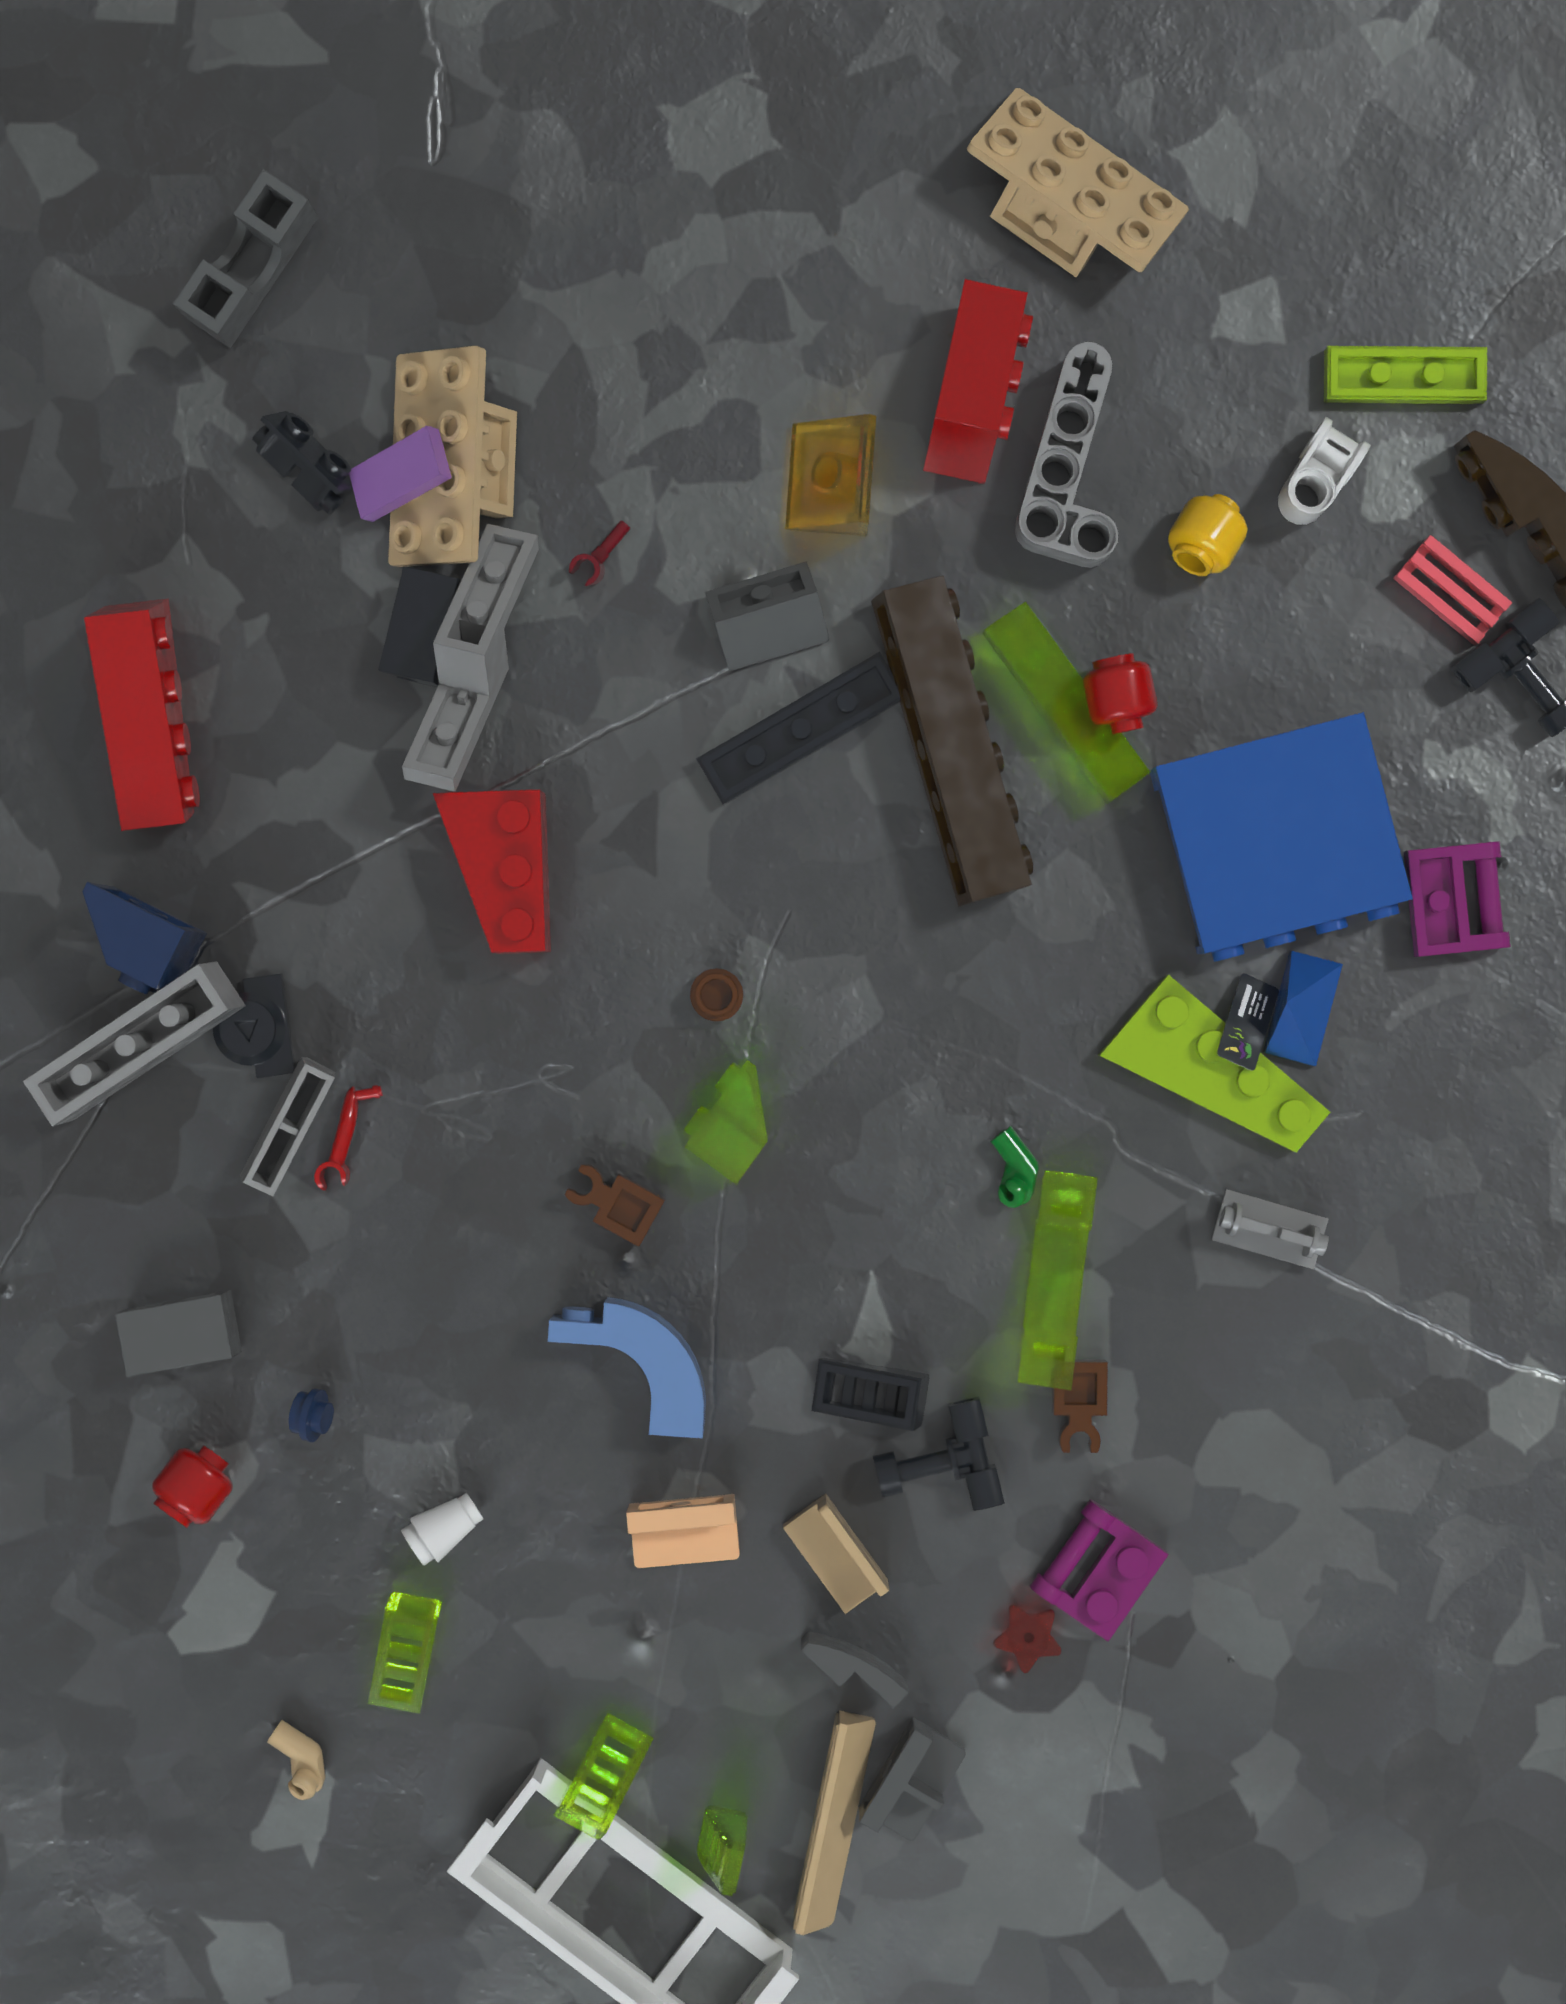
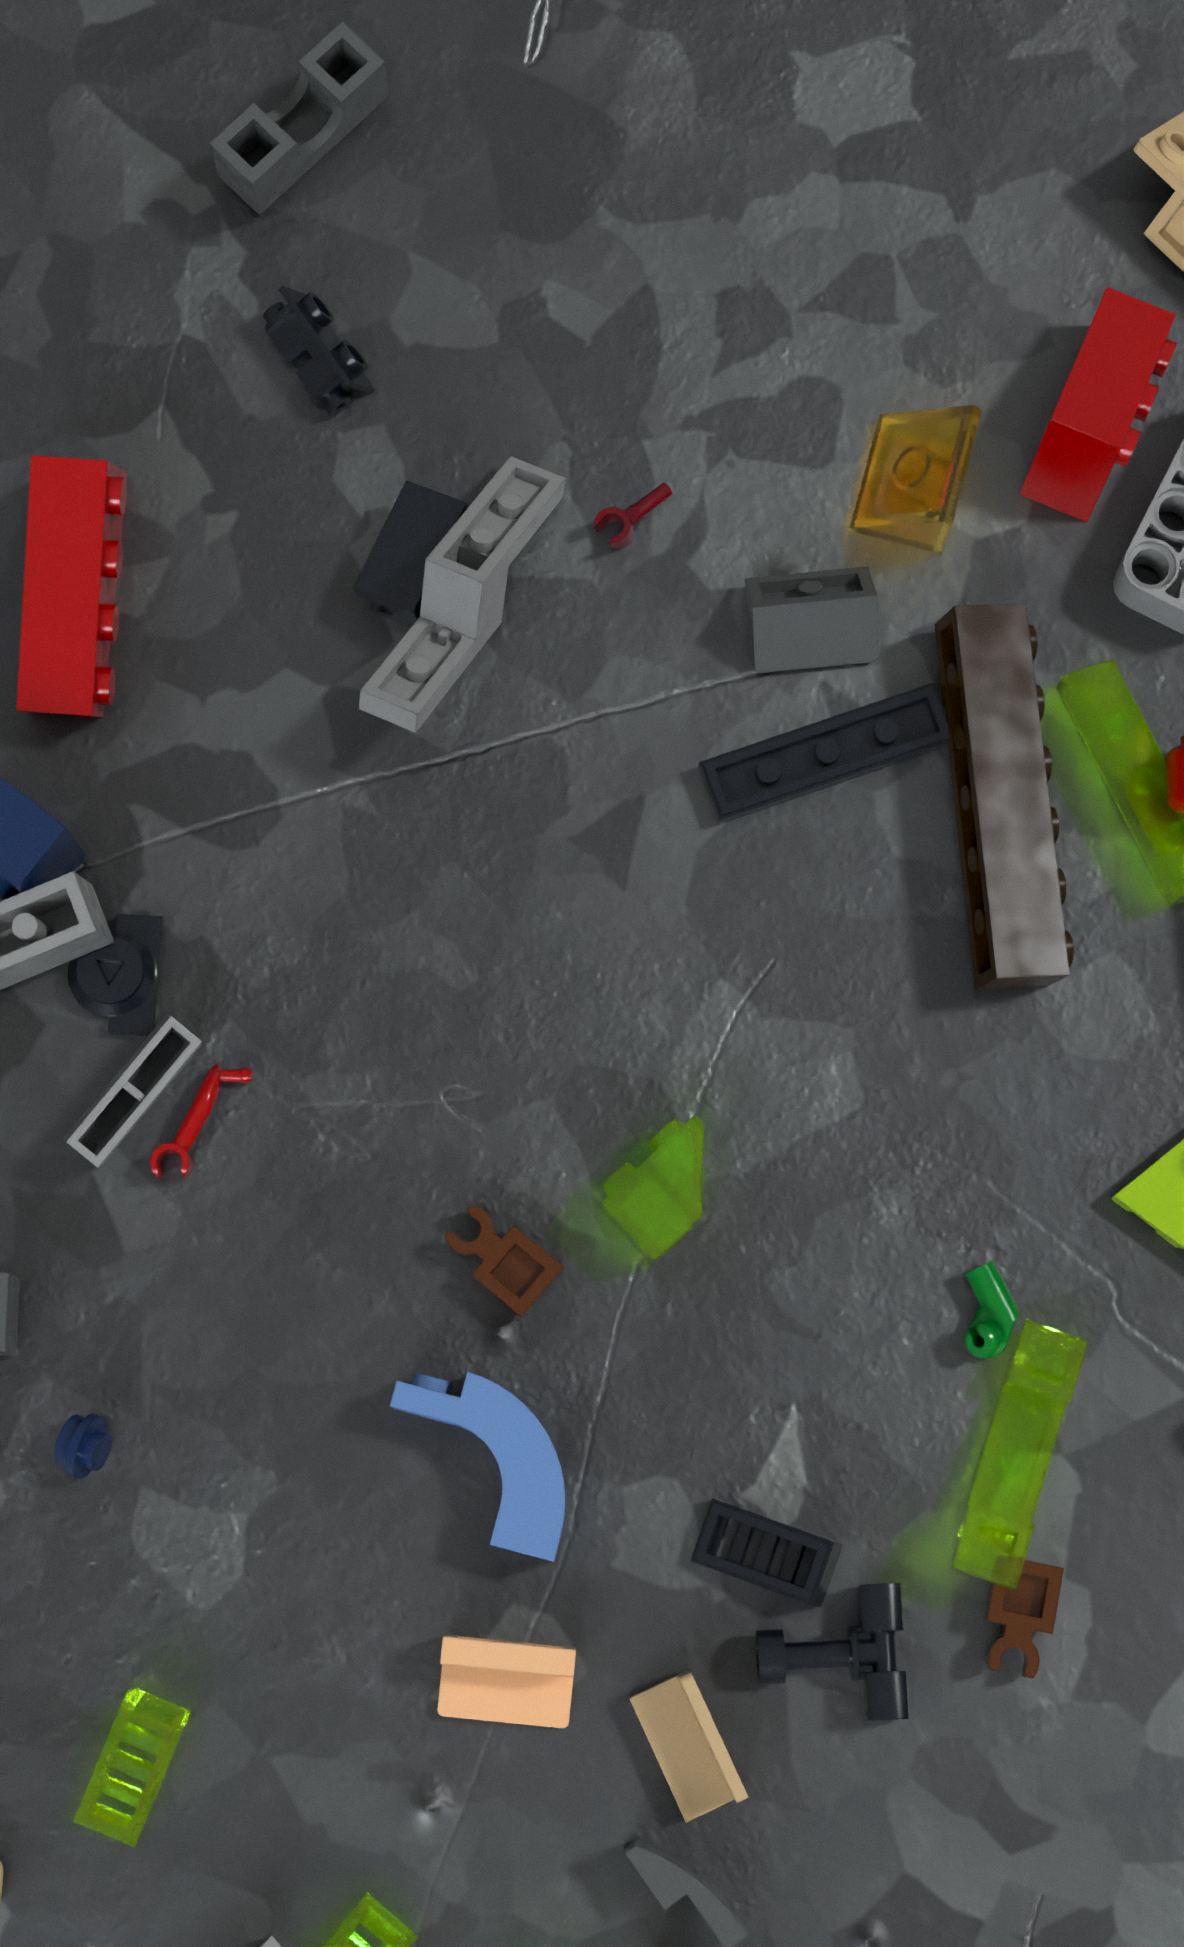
camera: 10 degrees right, 10 degrees down
medium lavender tile [349,426,452,522] -> none
tan bracket [388,346,517,567] -> none
white cone [401,1493,484,1566] -> none
red wedge [433,789,551,954] -> none
reddish brown plate [690,968,743,1021] -> none
clear red plate [993,1605,1062,1673] -> none
magenta plate [1029,1499,1169,1642] -> none

